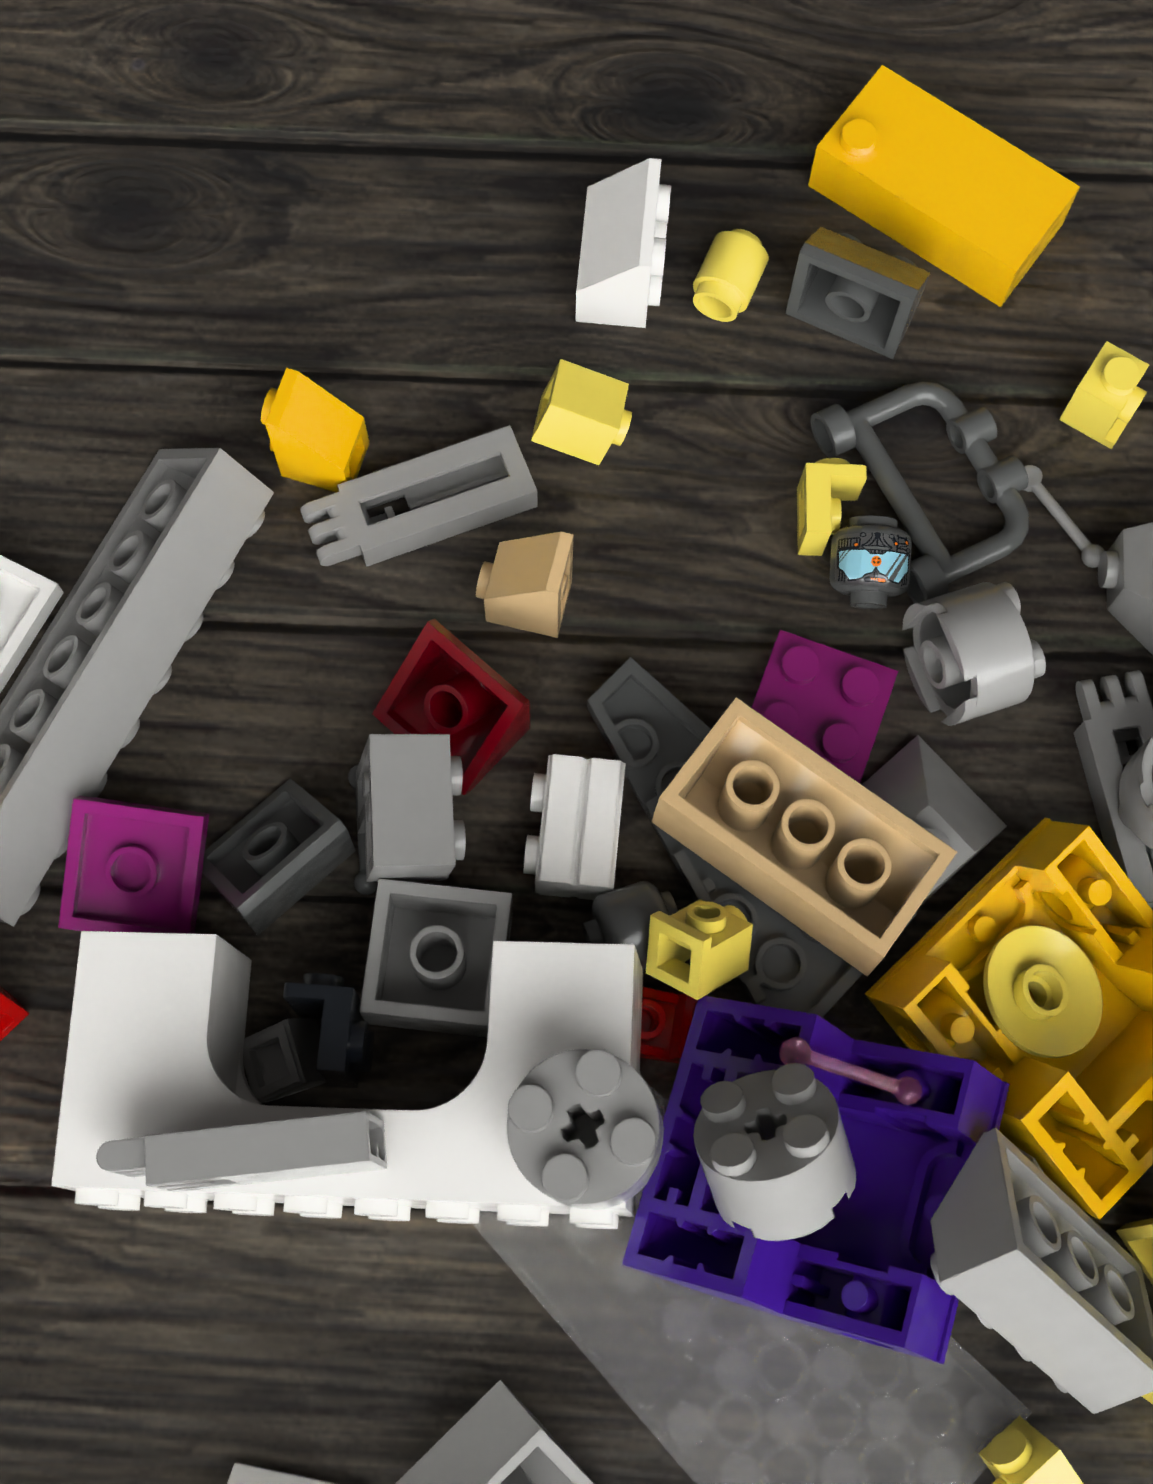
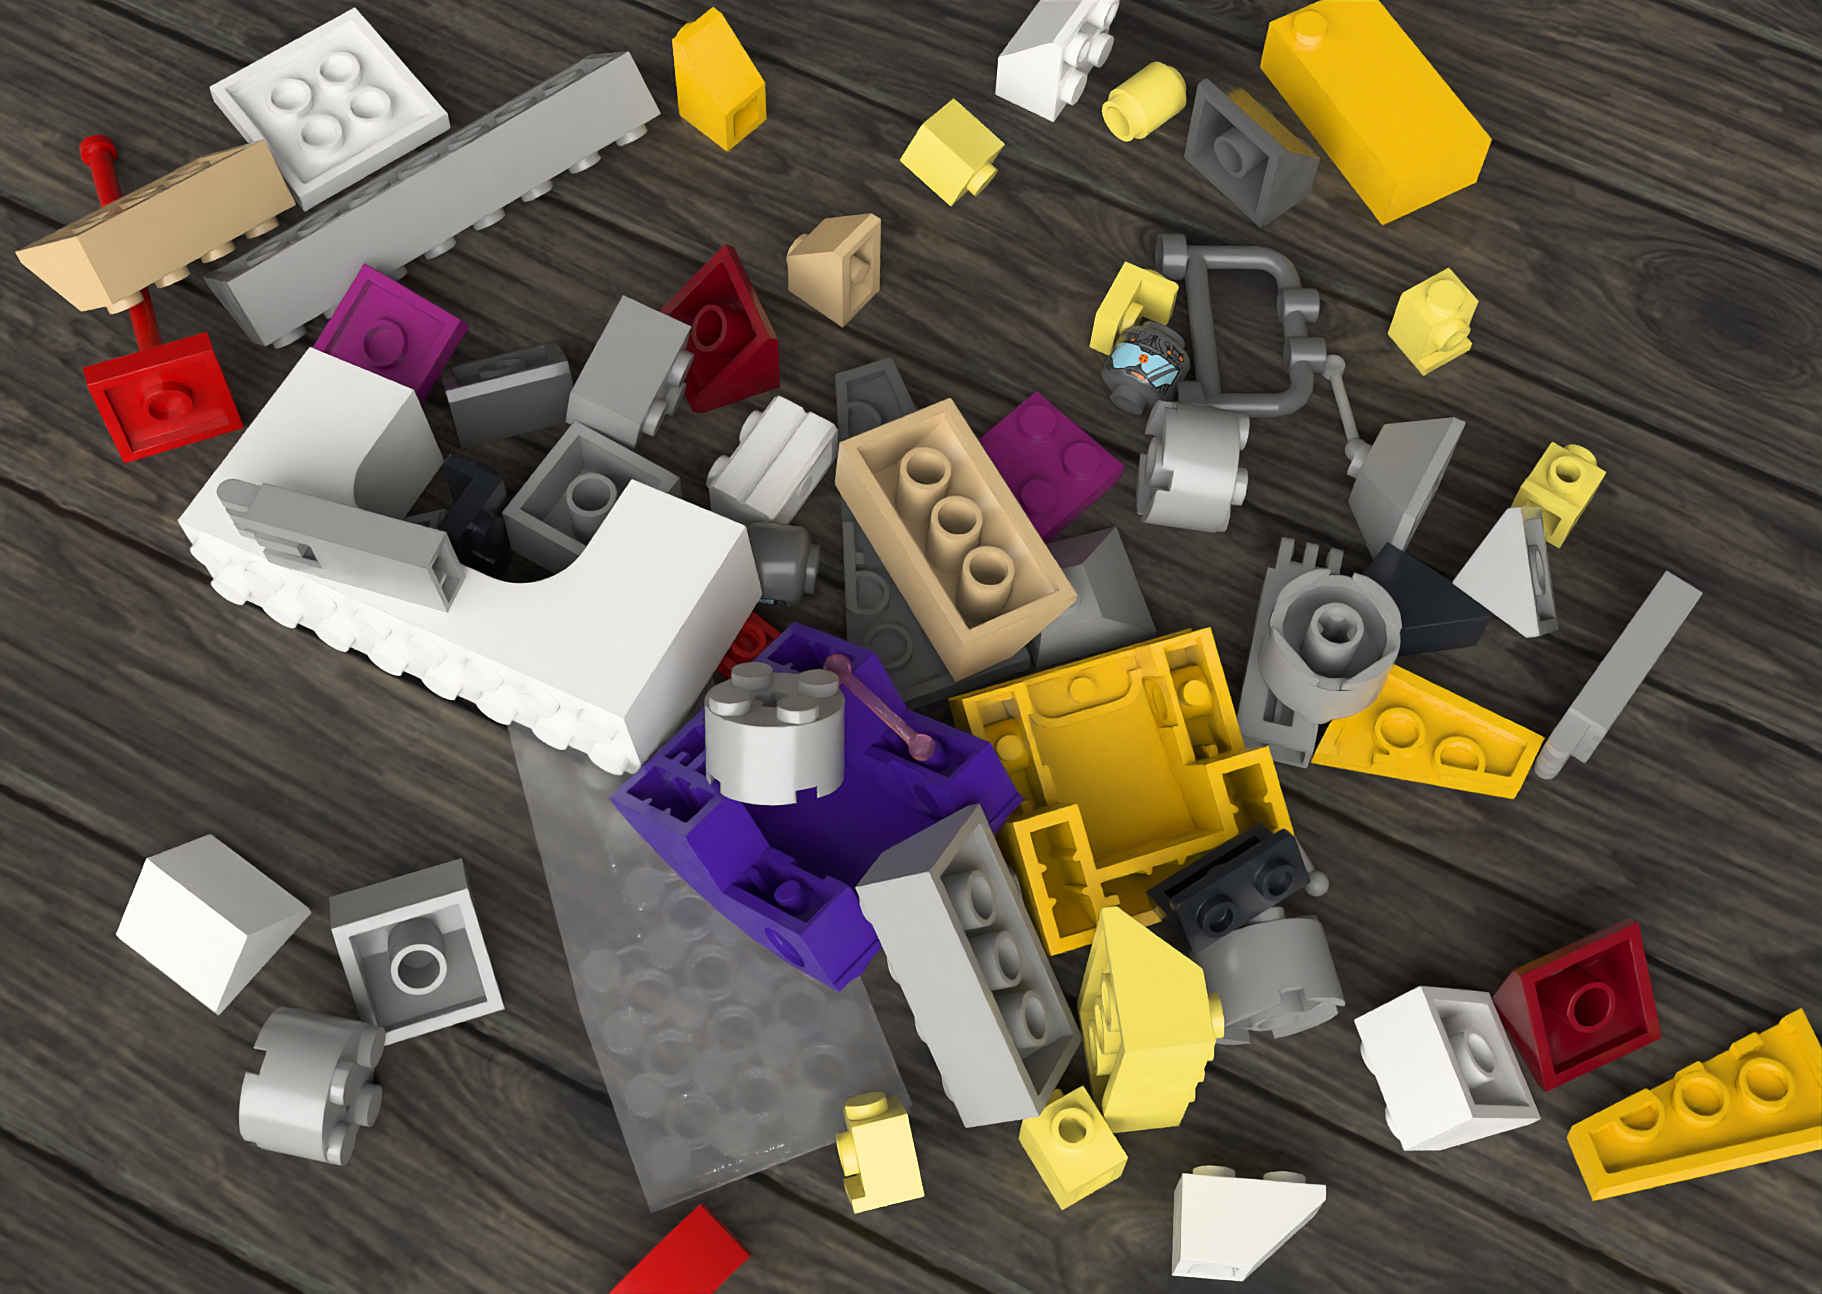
camera: 25 degrees right, 10 degrees down
light grey hinge [300,425,538,567] -> none
light grey brick [507,1049,664,1210] -> none
light yellow brick [646,899,753,1000] -> none
light yellow dish [983,925,1103,1058] -> none

